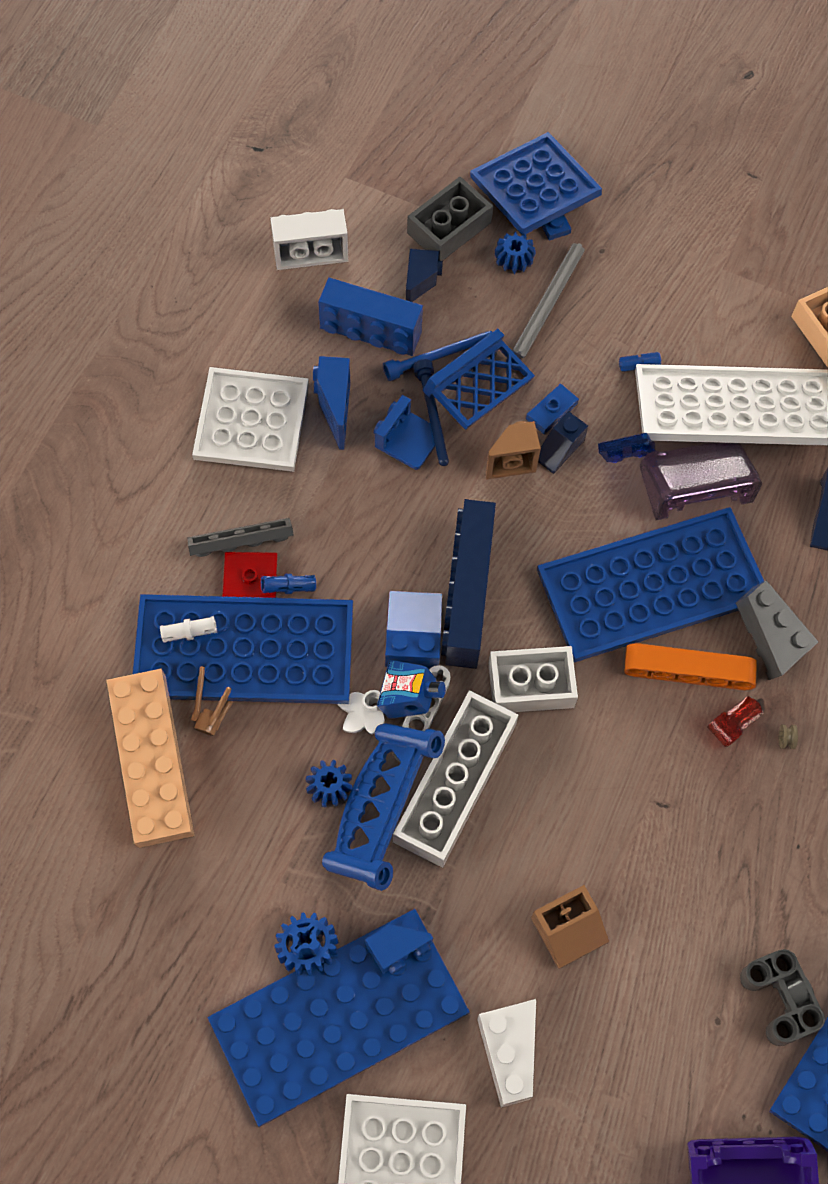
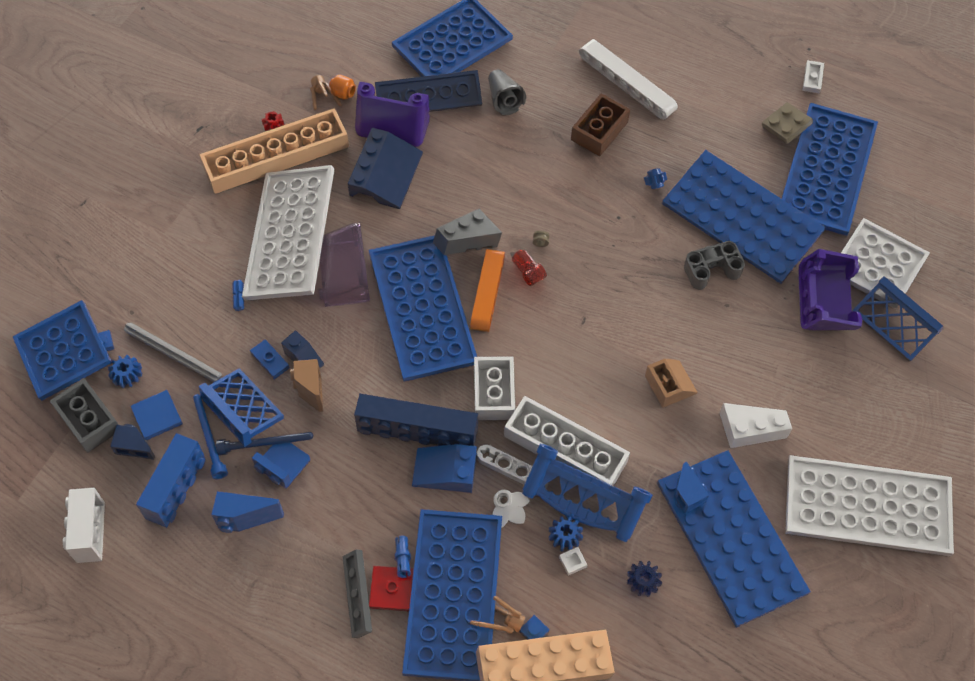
camera: 85 degrees left, 5 degrees down
white pin [160,616,217,643] -> none
white plate [192,367,309,472] -> none
blue gear [274,912,339,976] -> none
torso [377,660,446,719] -> none
clear blue plate [598,433,656,463] -> none
none -> blue tile [131,390,183,440]
none -> blue plate [519,615,550,640]
none -> white plate [559,547,587,576]
none -> clear blue gear [627,560,662,597]

